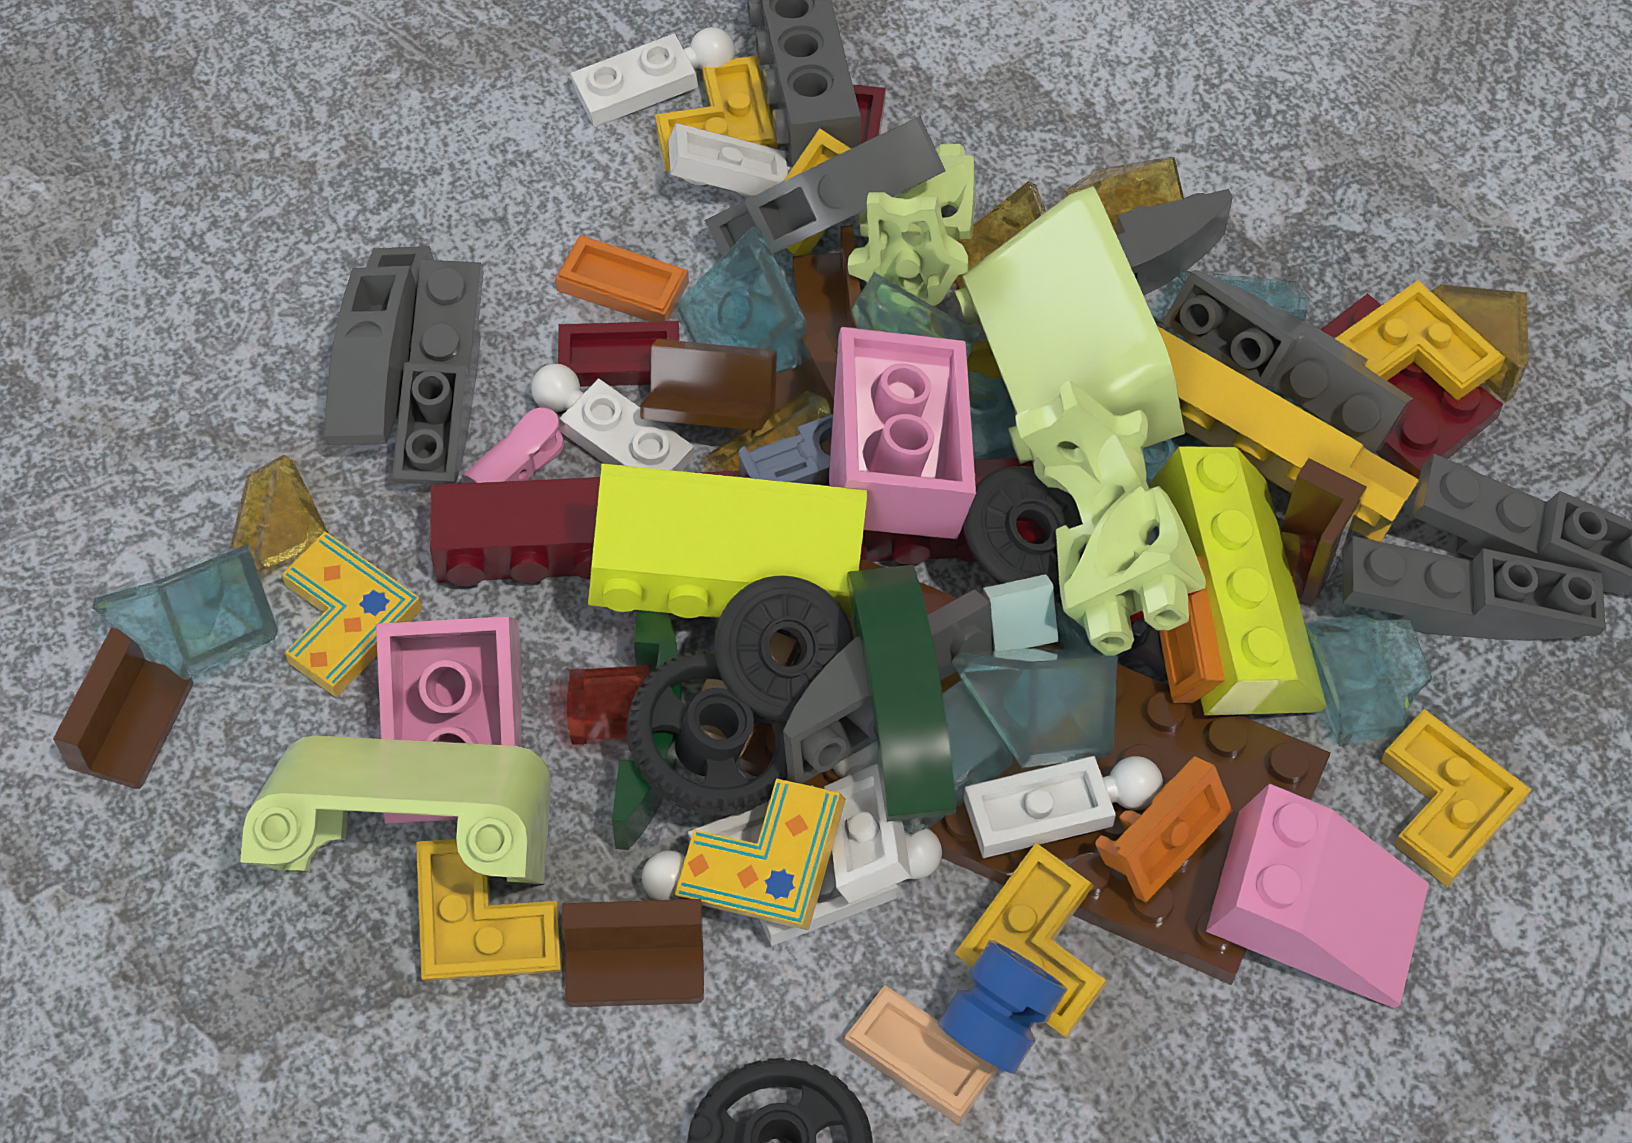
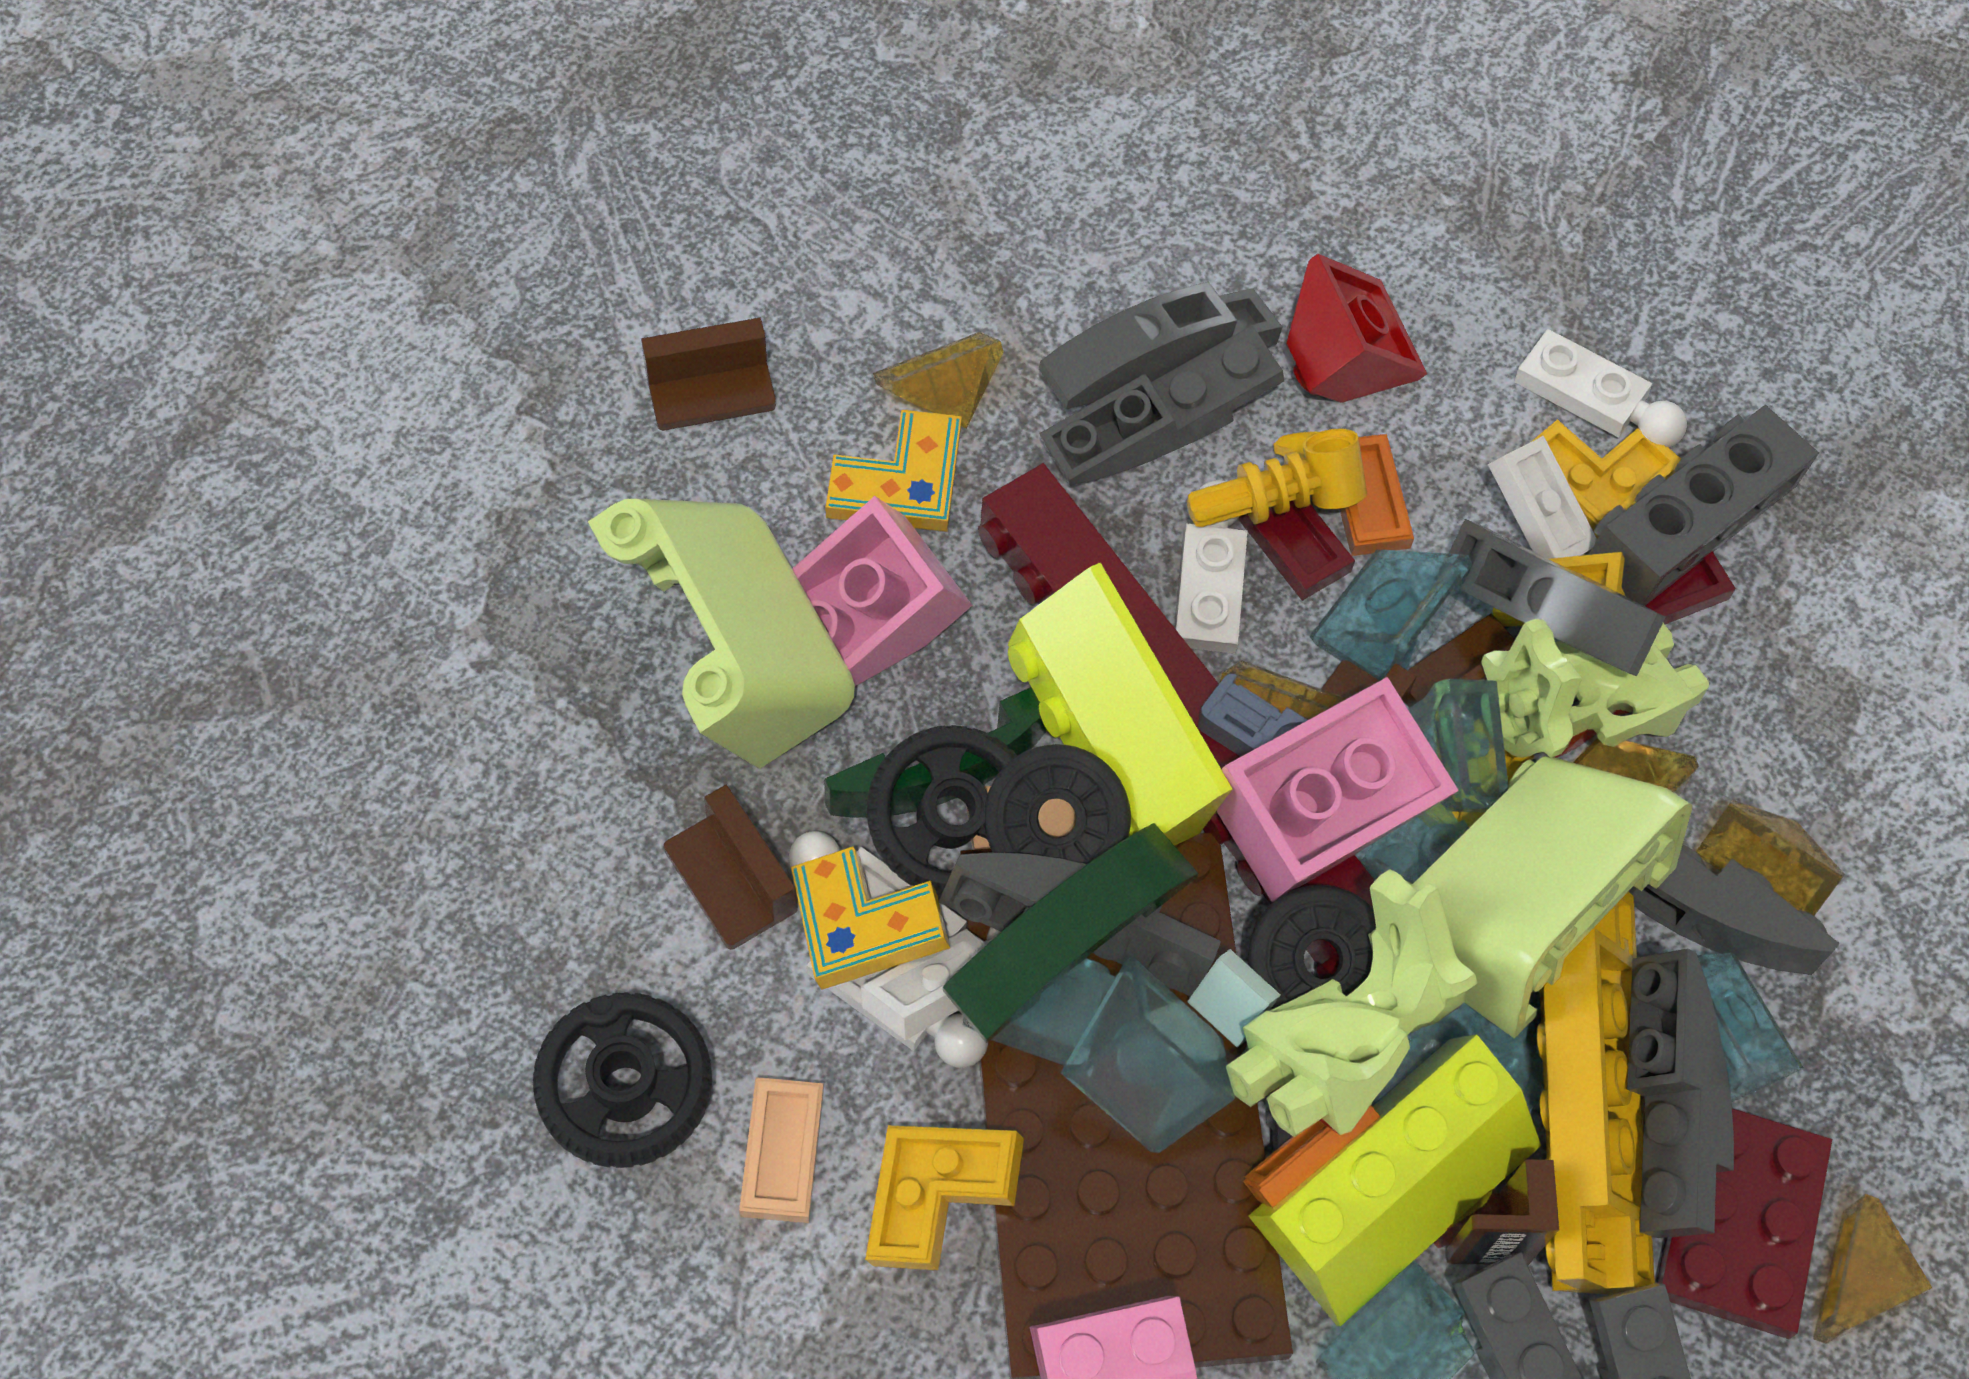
camera: 55 degrees right, 5 degrees up
clear light blue slope [92,544,278,680] -> none
yellow tile [416,839,562,982] -> none
bright pink bar [462,407,564,483] -> none
clear red tile [560,665,650,746] -> none
reddish brown panel [640,339,777,430] -> none
blue wheel [937,940,1068,1074] -> none
white plate [963,756,1163,858] -> none
orange plate [1096,756,1233,903] -> none
yellow tile [1335,280,1505,401] -> none
none -> yellow piece [1187,429,1367,527]
none -> red slope [1286,253,1427,403]

